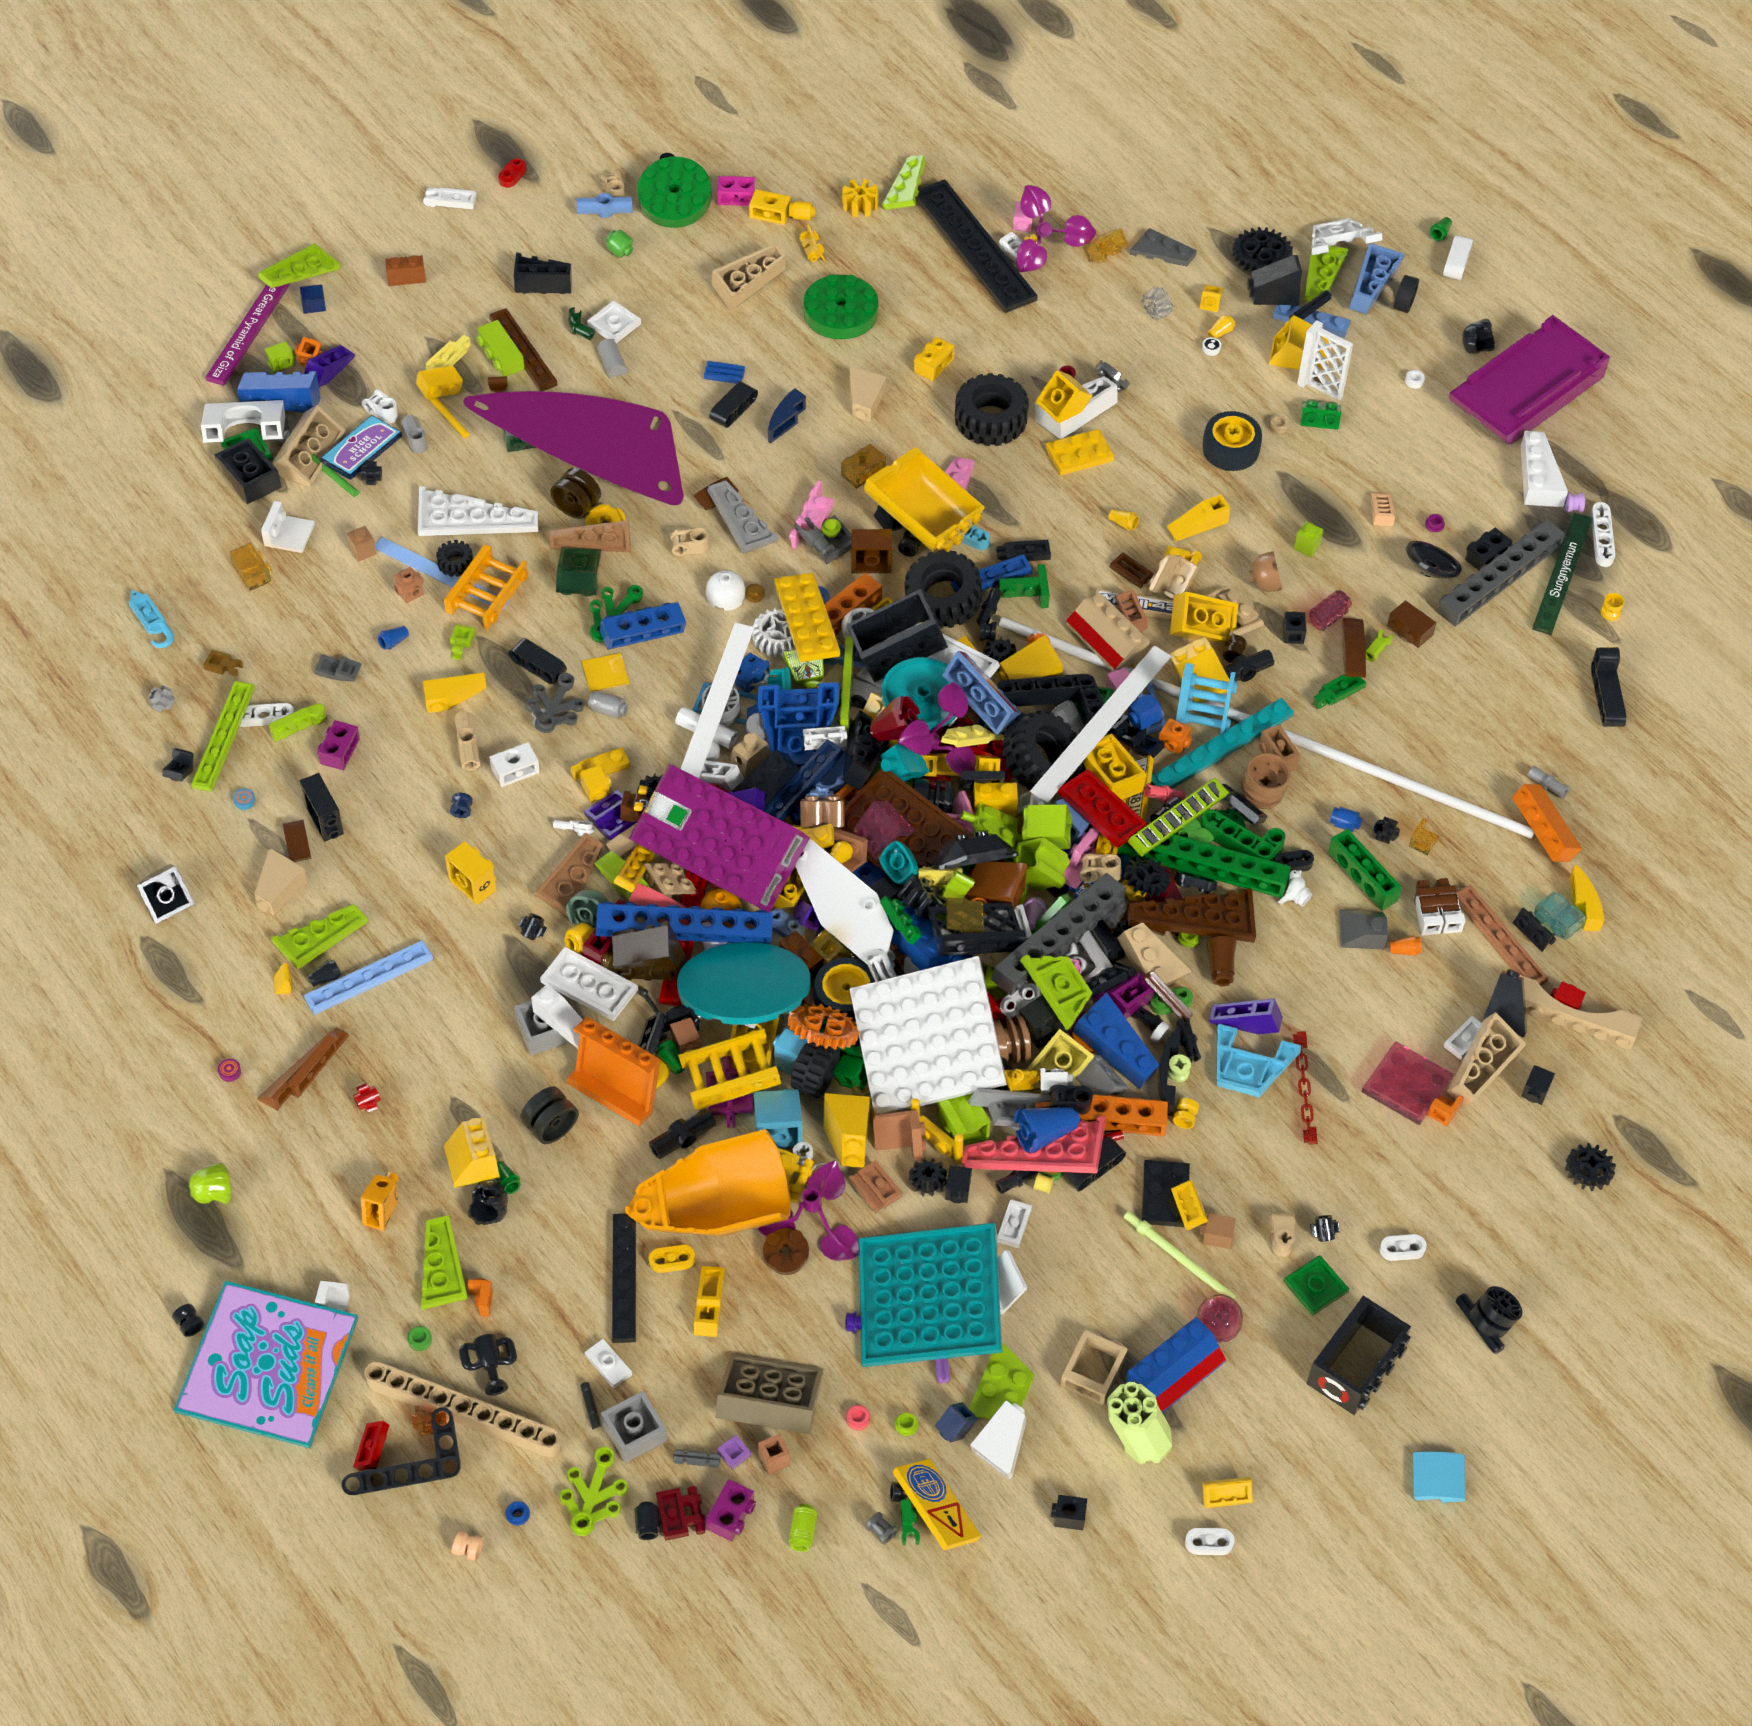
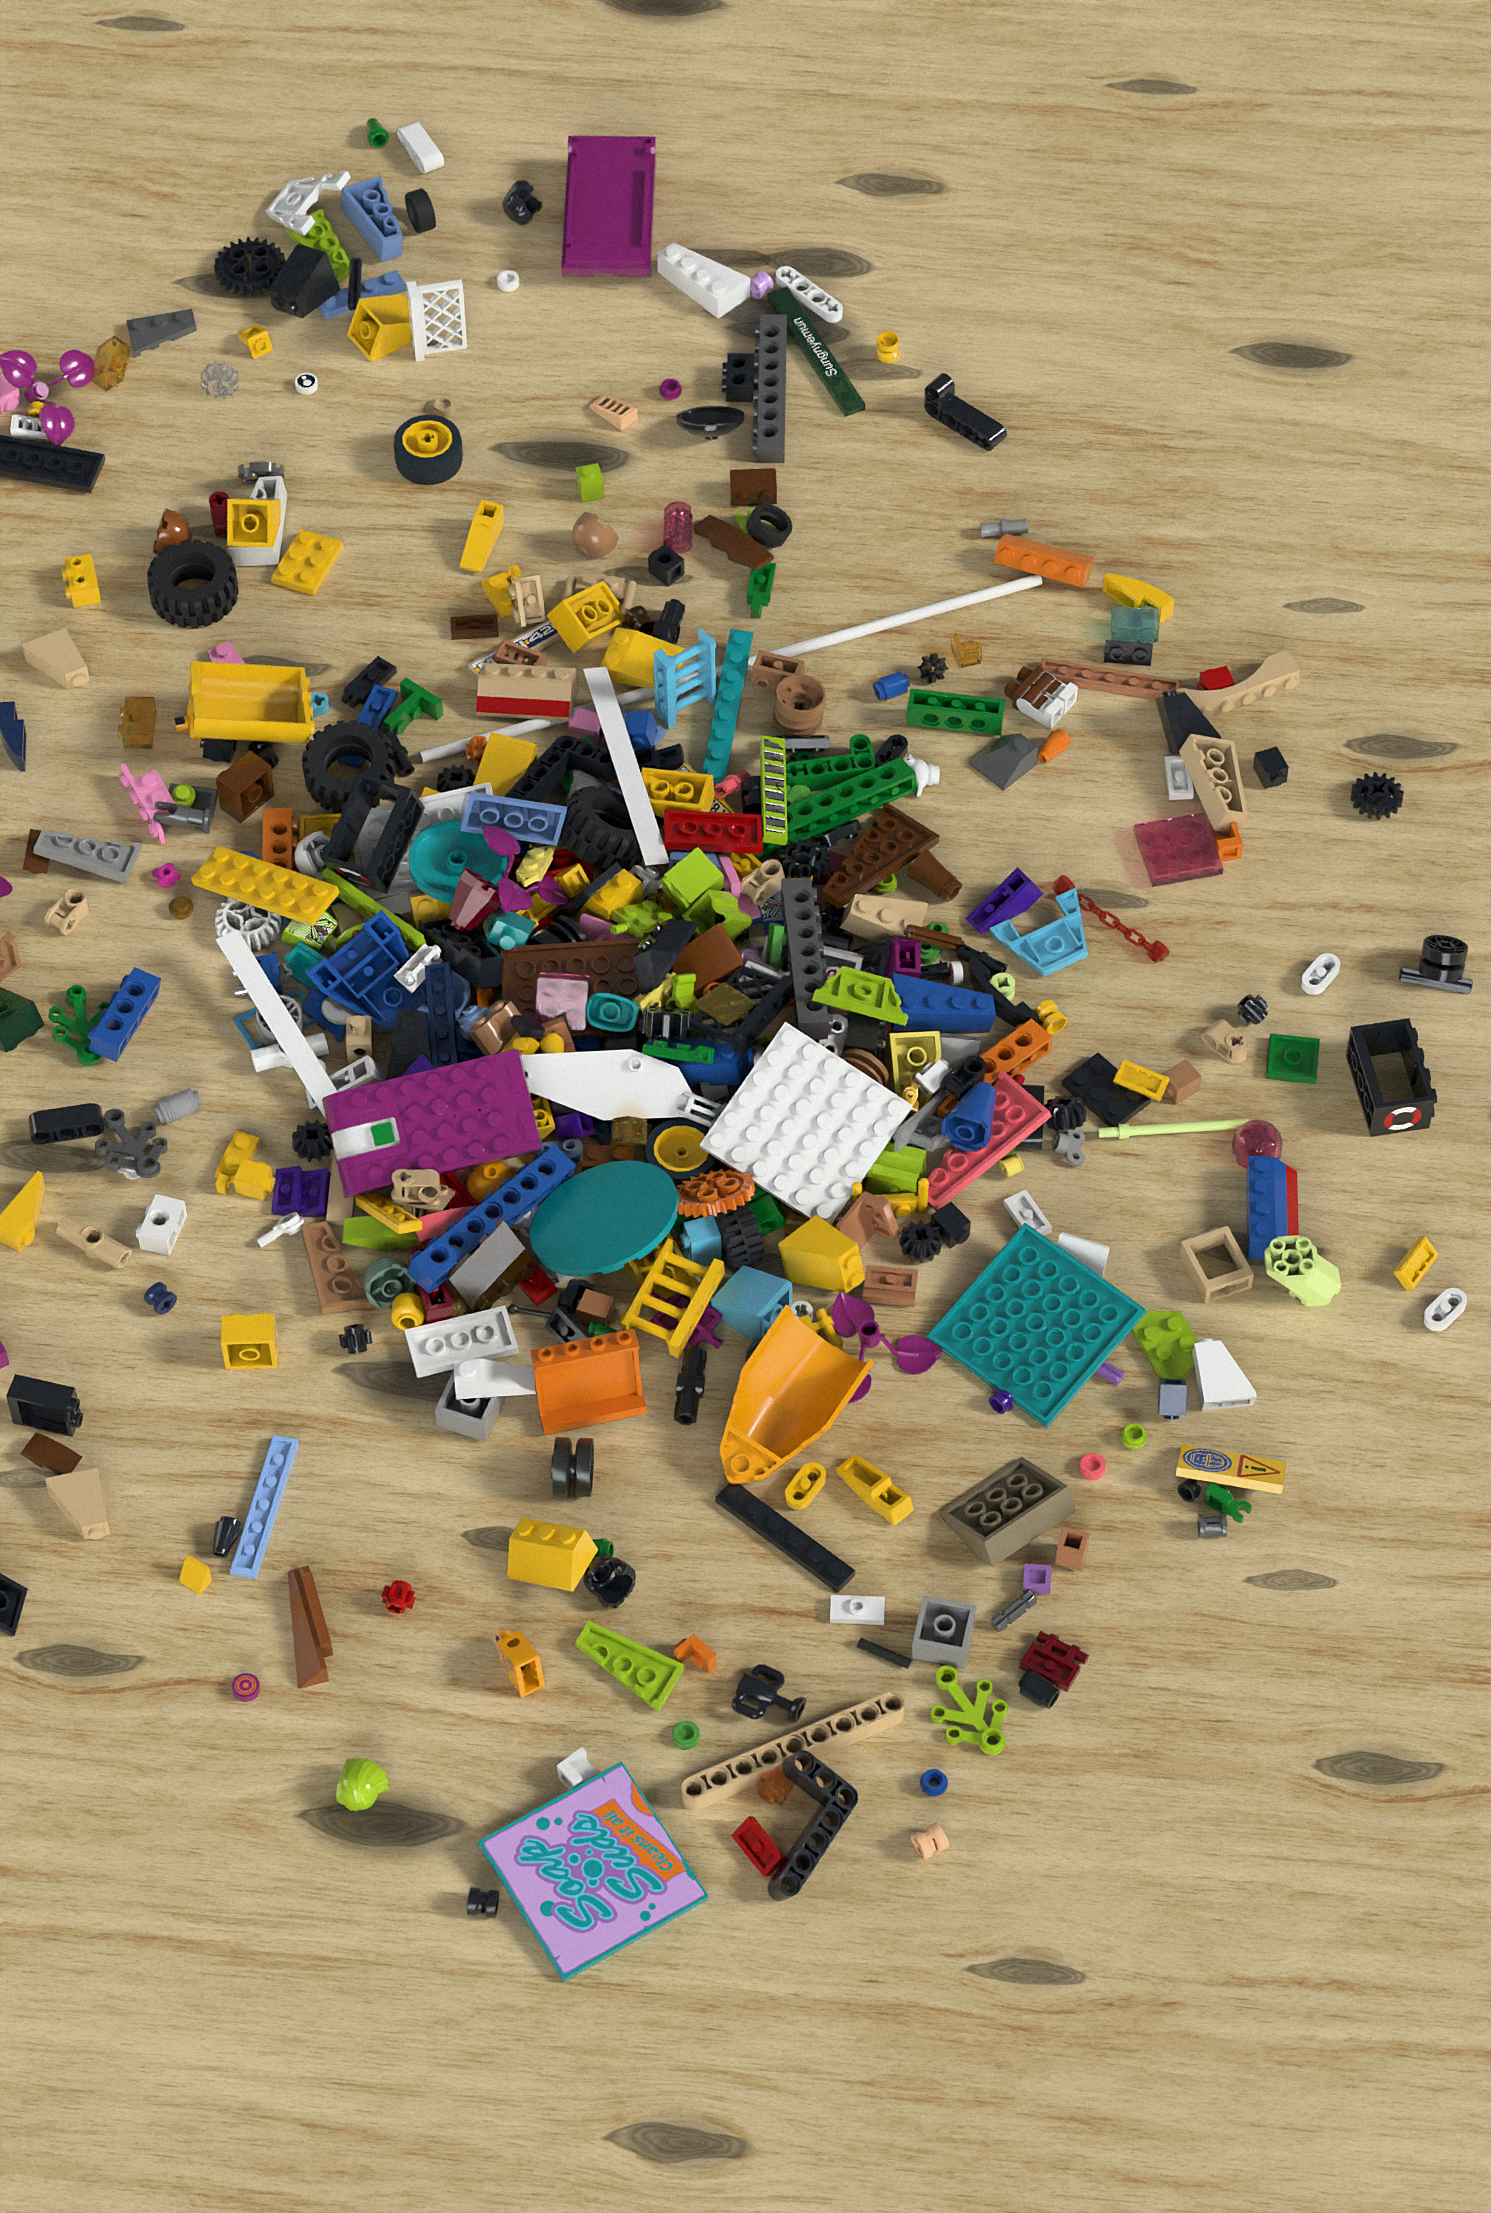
camera: 45 degrees left, 0 degrees up
lime wing [271,904,368,970] -> none
yellow piece [581,653,630,692] -> none
reddish brown piece [620,786,649,822] -> none
white cylinder [706,570,746,611] -> none
magenta brick [706,1479,756,1541] -> none
reddish brown plate [763,1228,809,1275] -> none
lime head [788,1504,818,1552] -> none
black wheel [979,621,997,641] -> none
black axle [995,1170,1039,1194] -> none
black brick [1051,1495,1087,1531] -> none
yellow cone [1108,509,1139,531] -> none
orange brick [1159,718,1193,755] -> none
yellow cone [1207,314,1235,338] -> none
green bracket [1300,399,1341,430] -> none
none -> dark pink plate [152,863,181,888]
none -> dark orange cylinder [153,508,193,554]
none -> tan piece [391,1169,441,1204]
none -> black tile [511,1015,545,1038]
none -> black tyre [746,504,793,548]
none -> black gear [1044,1095,1087,1132]
none -> light grey piece [1052,1128,1085,1167]

